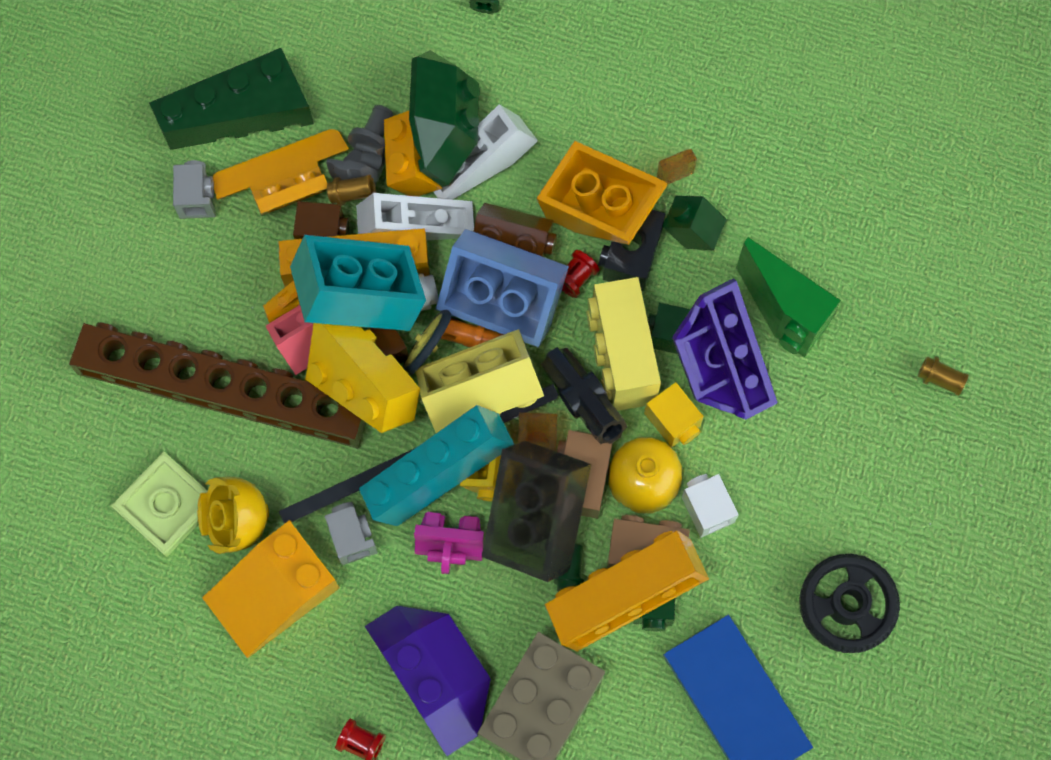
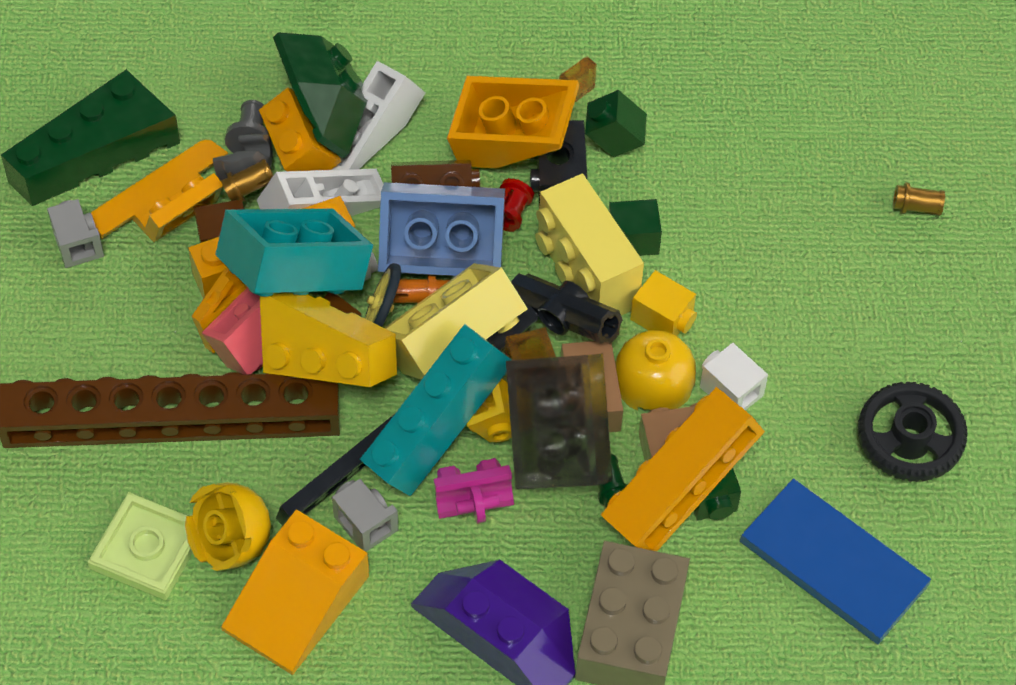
camera: 20 degrees left, 15 degrees down
dark purple wedge [672,278,778,420] -> none
green slope [736,237,841,357] -> none

